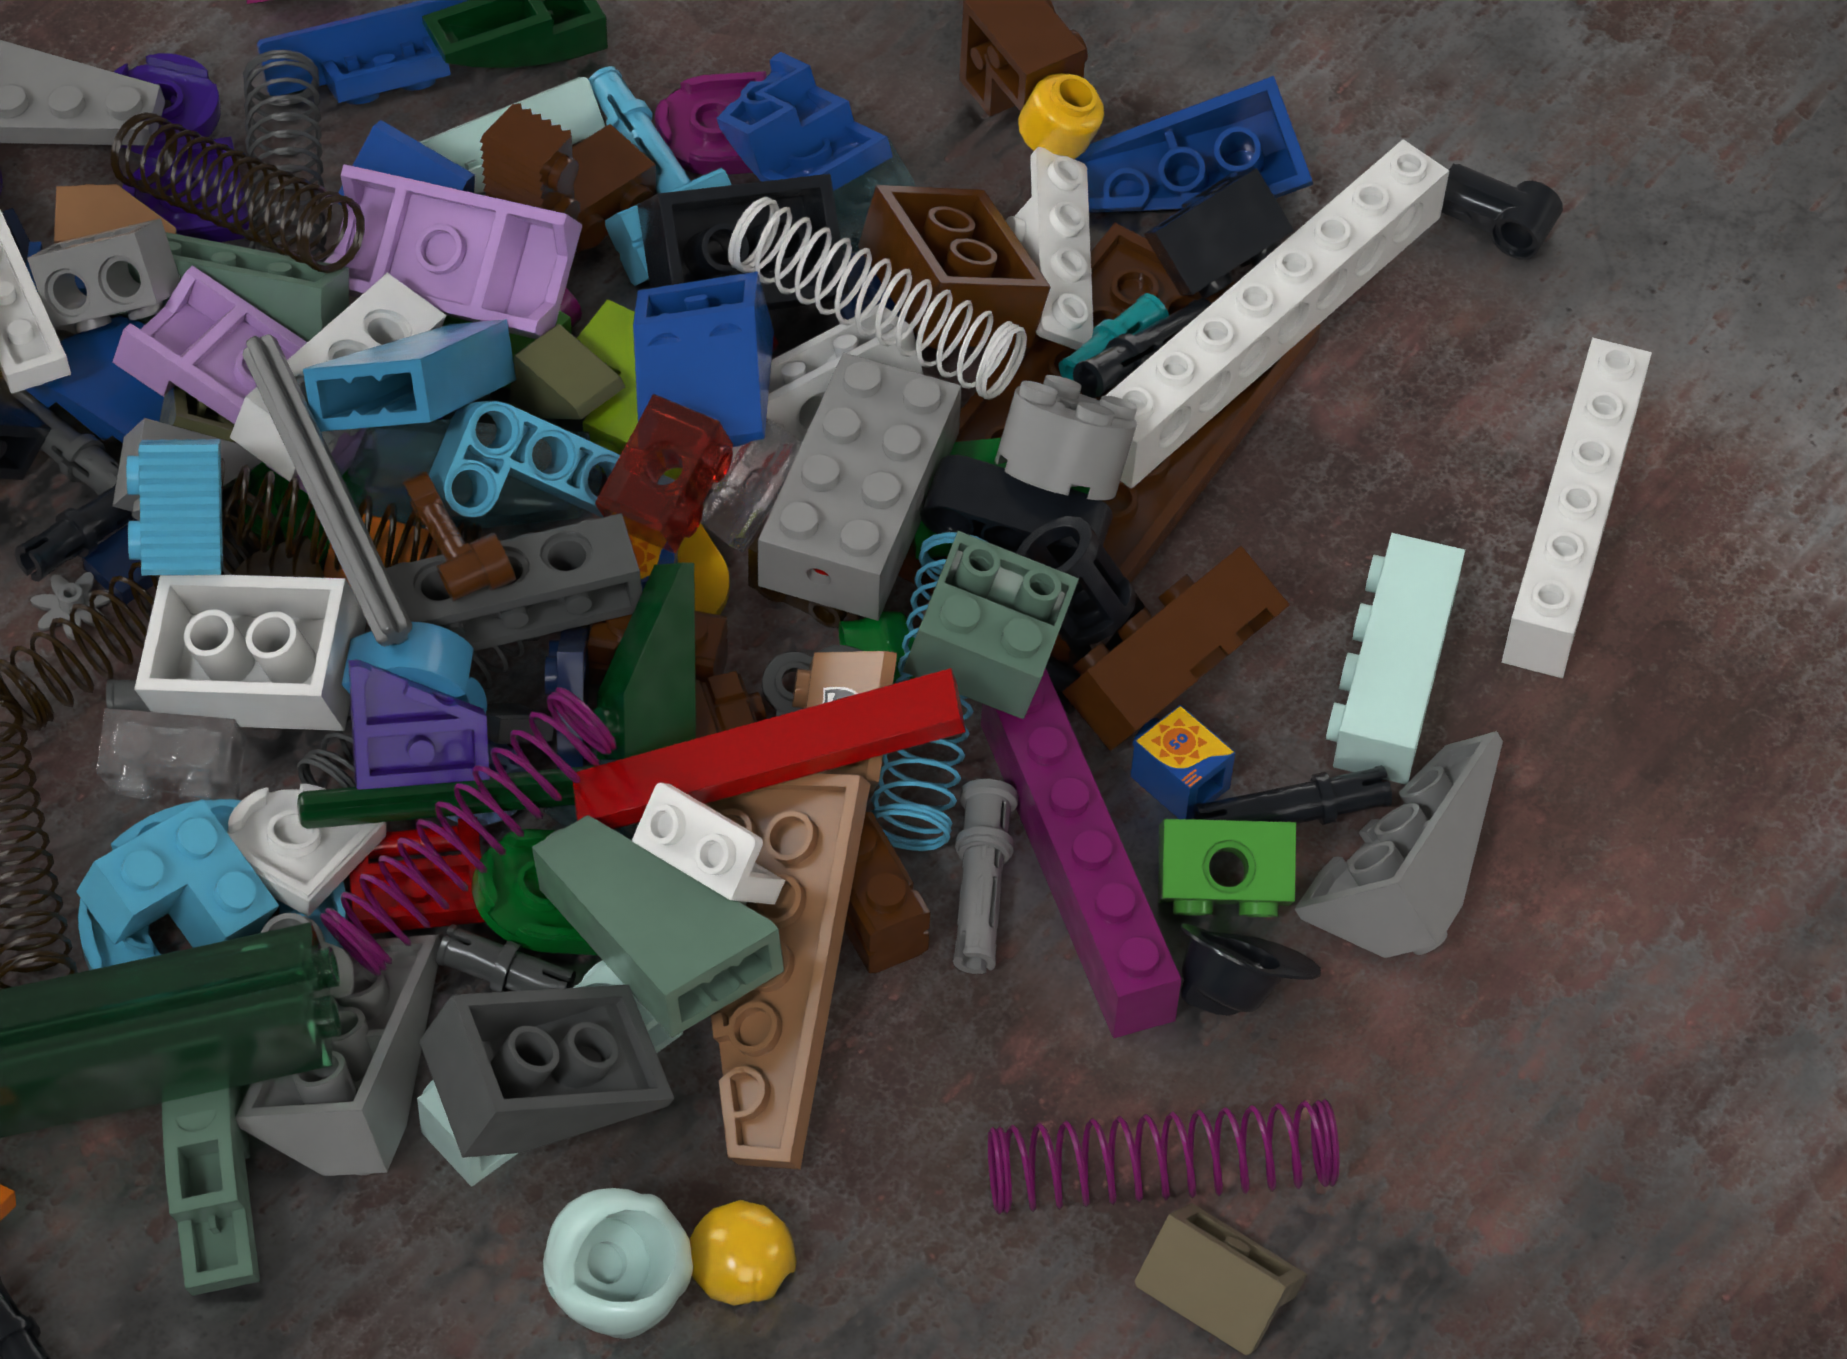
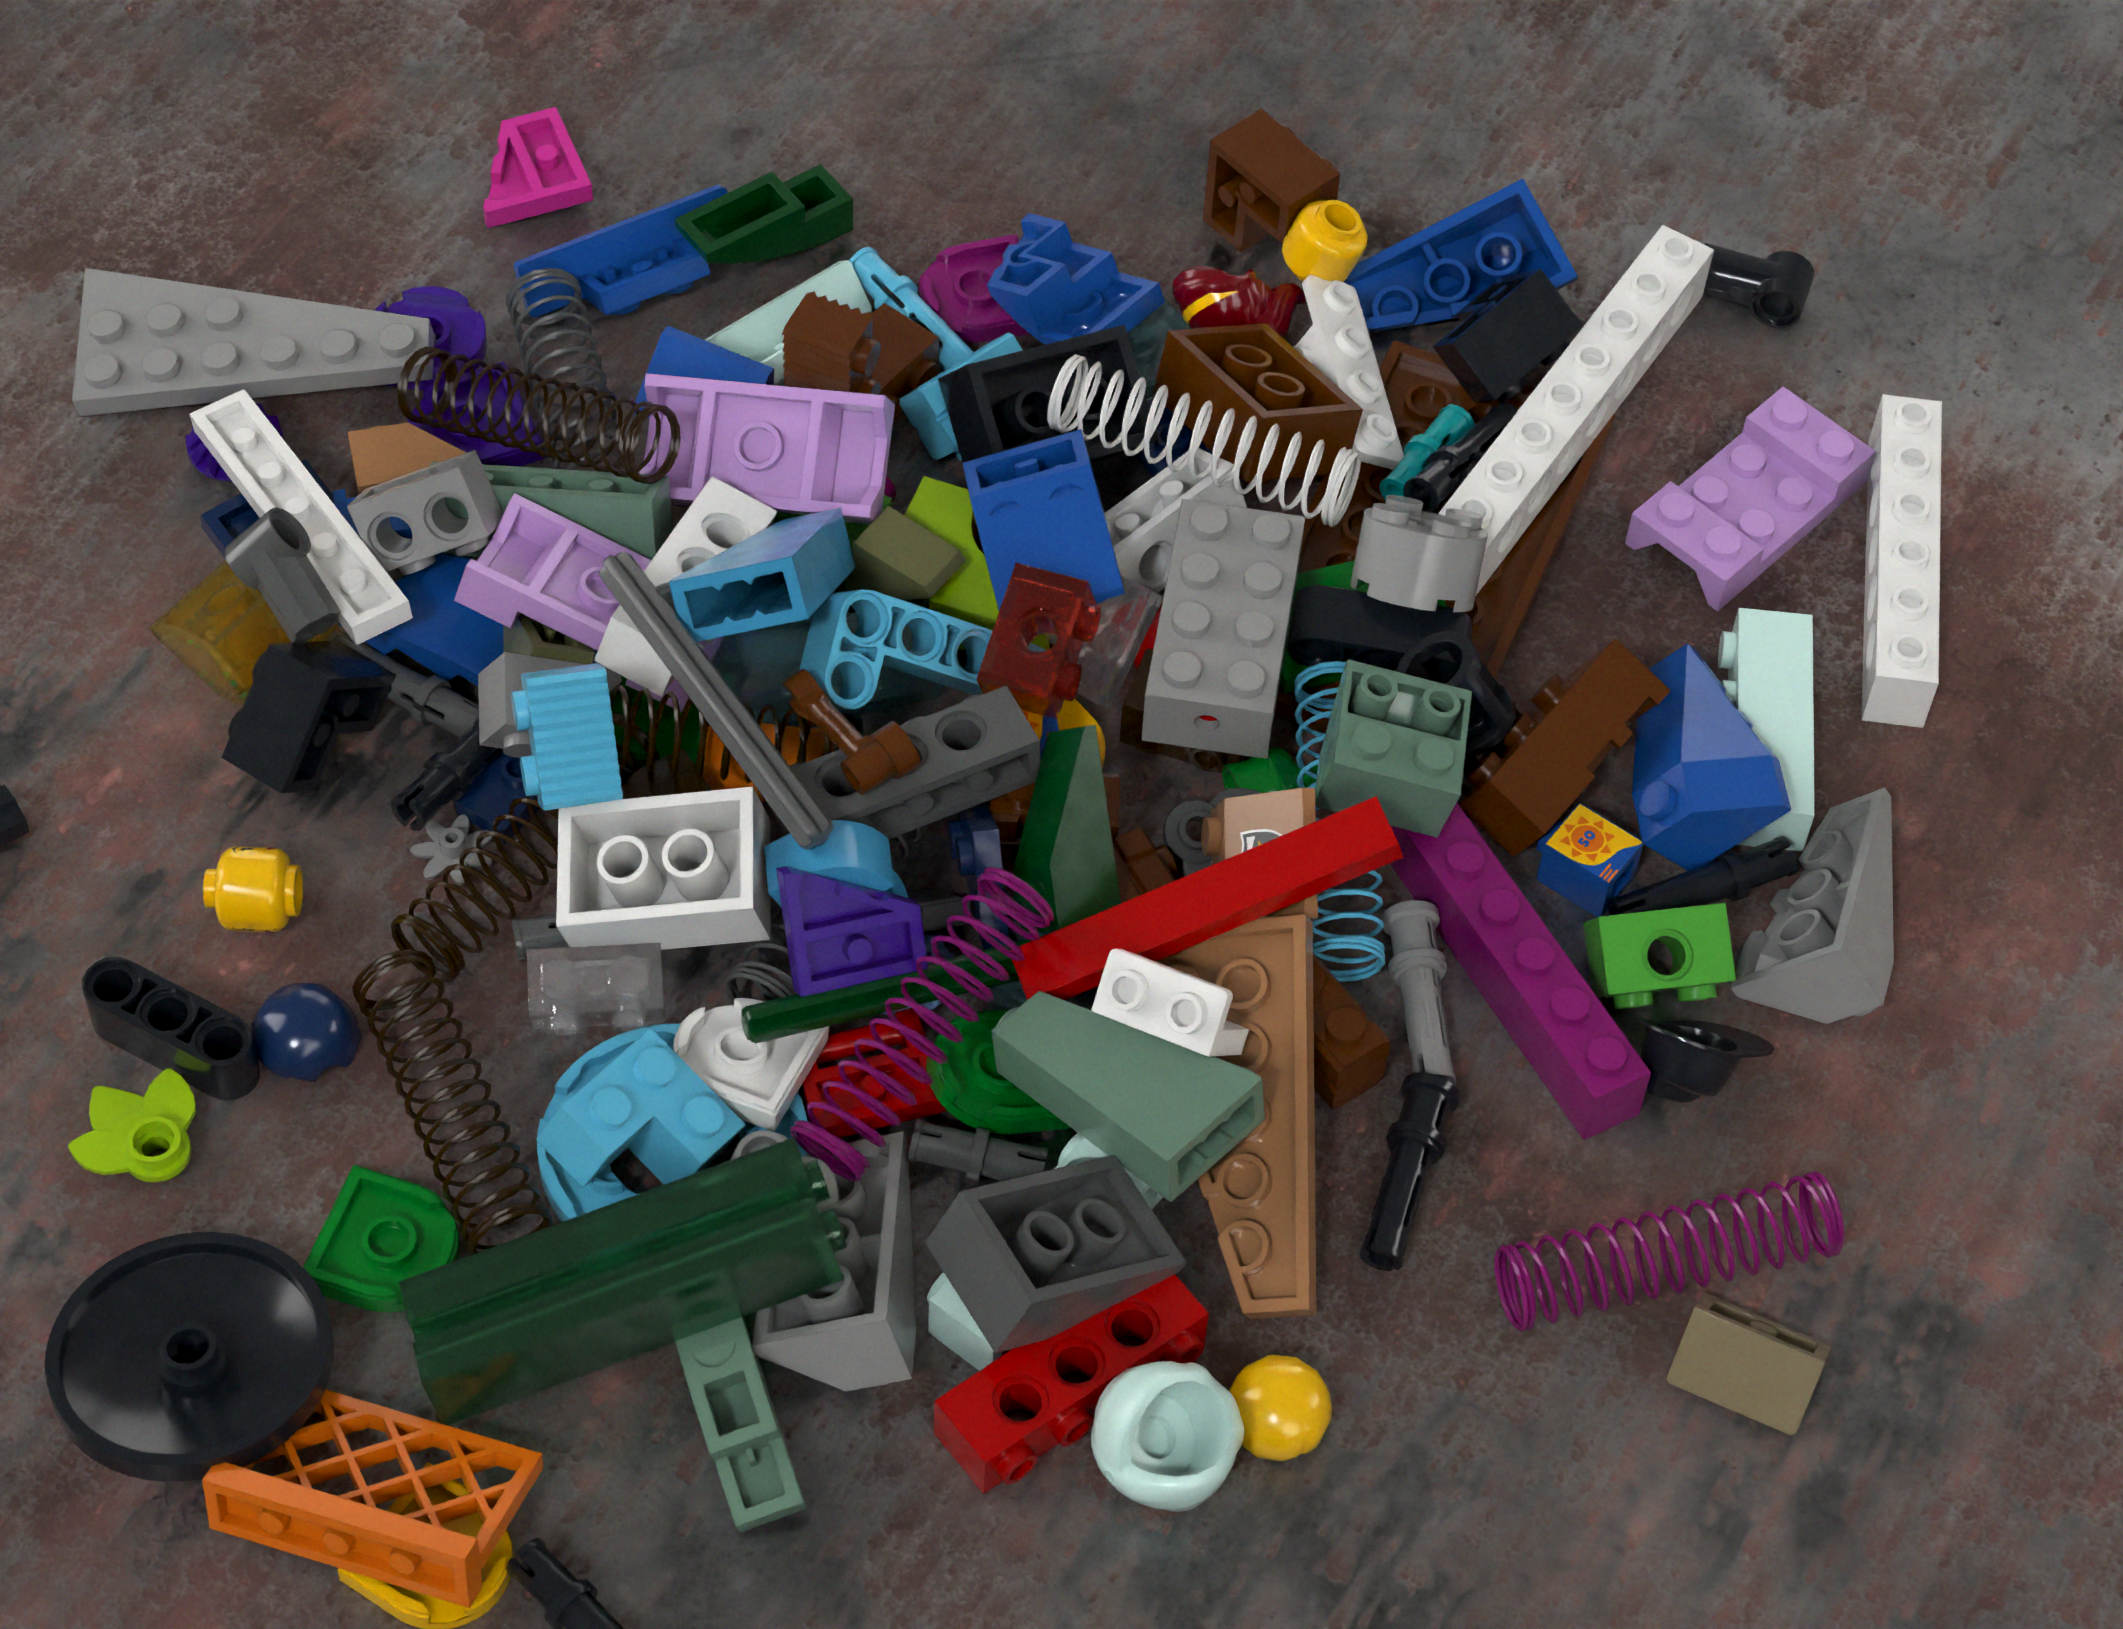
camera: 10 degrees left, 0 degrees up
none -> red brick [933,1274,1209,1495]
none -> dark red hair [1172,266,1306,339]
none -> black pin [1359,1073,1461,1271]
none -> lavender piece [1625,386,1876,612]
none -> blue wedge [1632,643,1791,871]

